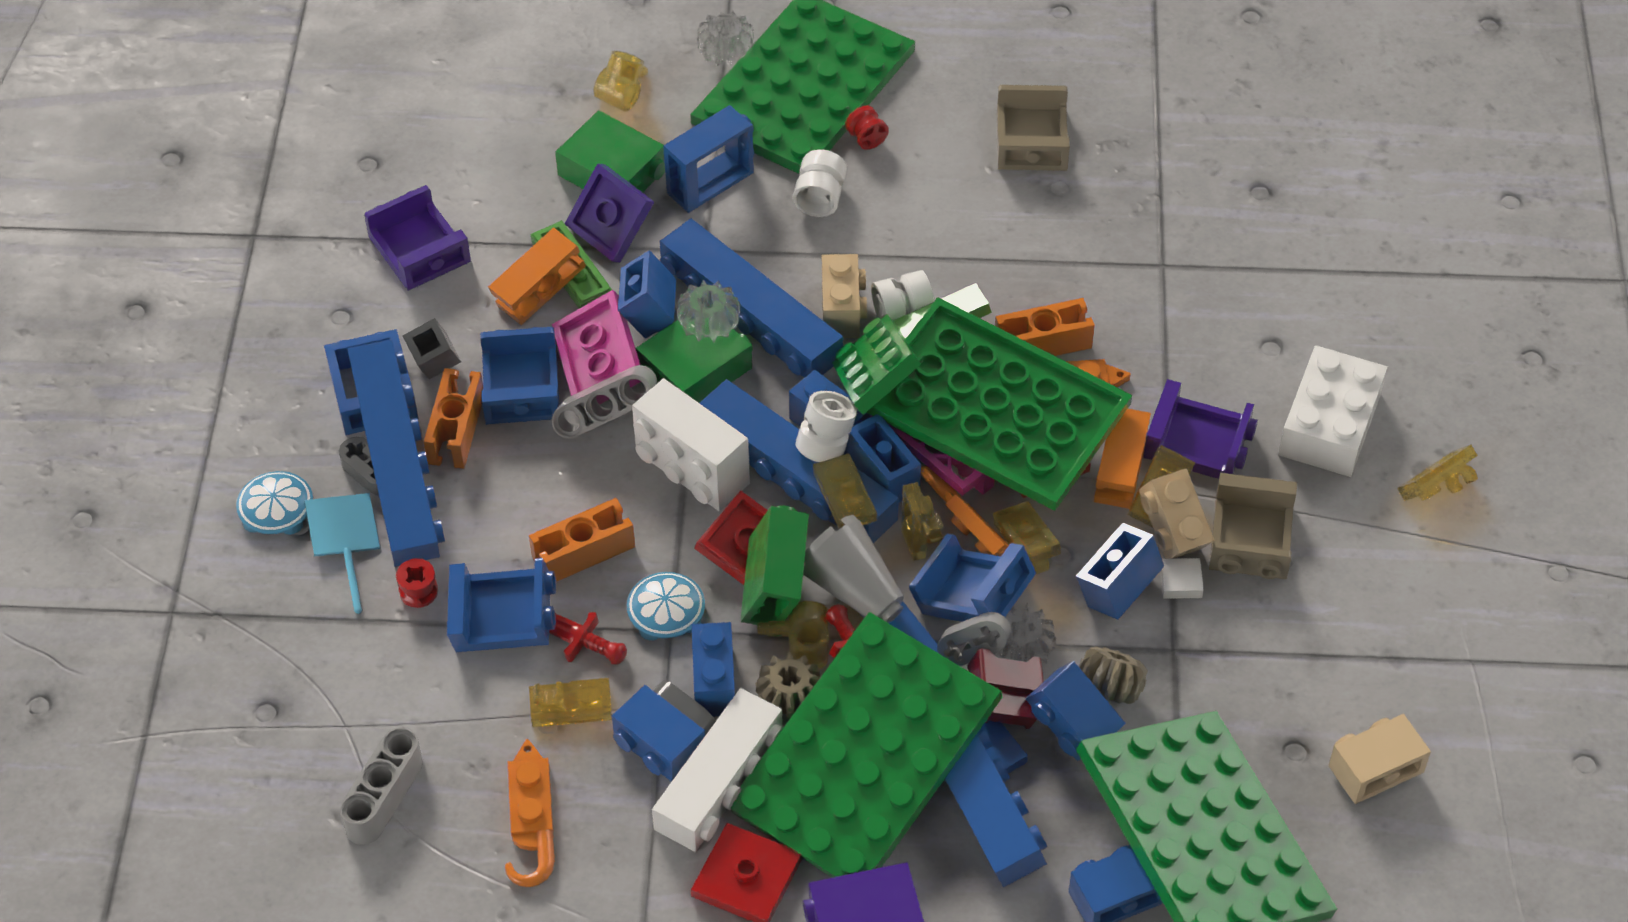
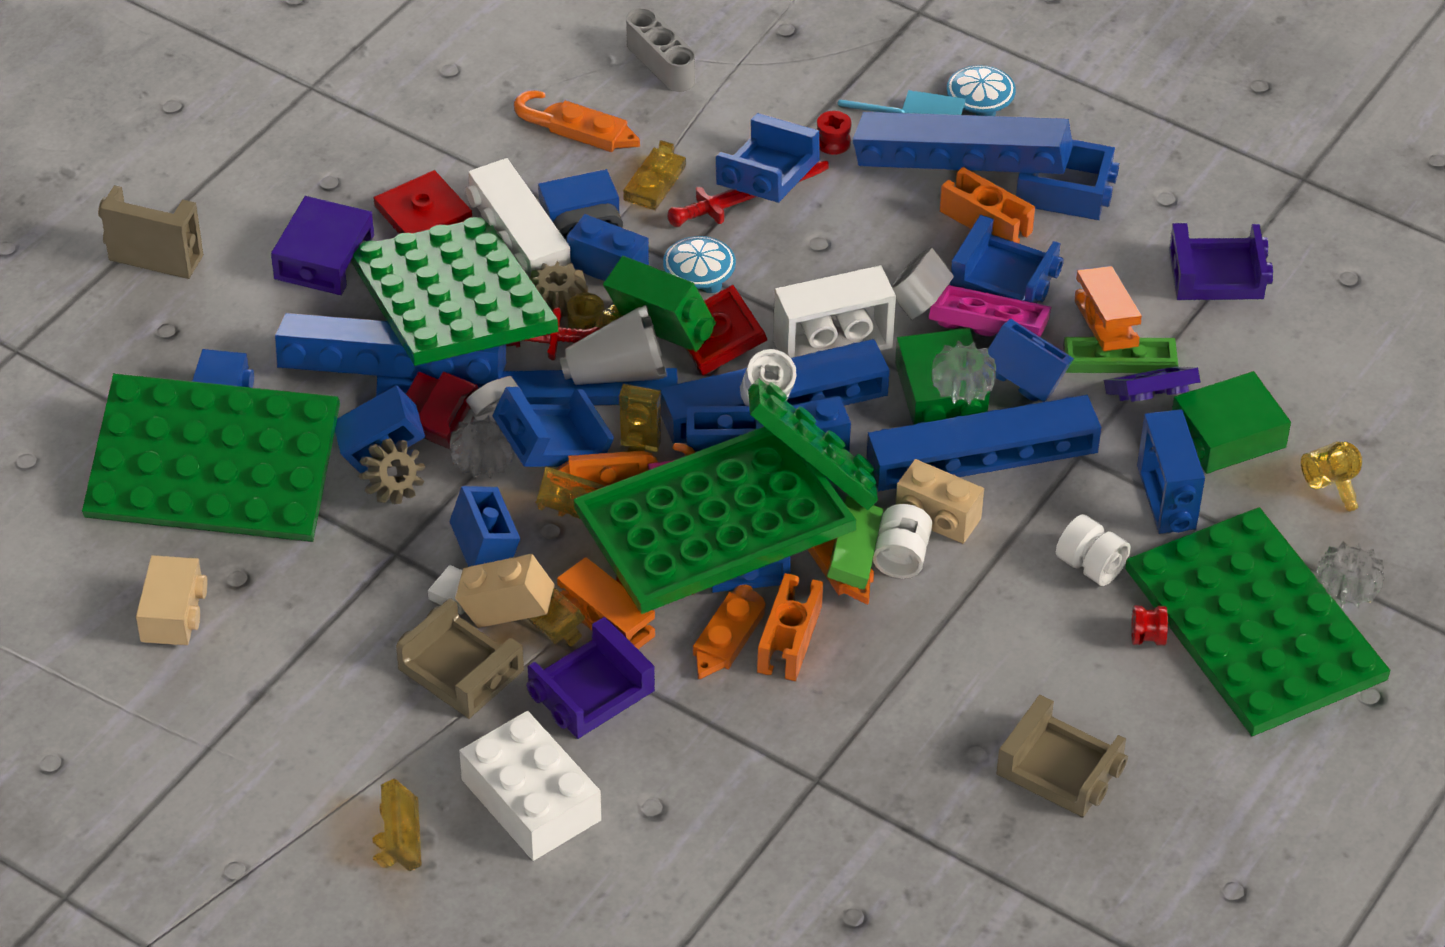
camera: 120 degrees right, 5 degrees down
dark grey brick [402,318,461,379] -> none
orange piece [529,498,635,582] -> none
clear yellow plate [813,454,877,529] -> none

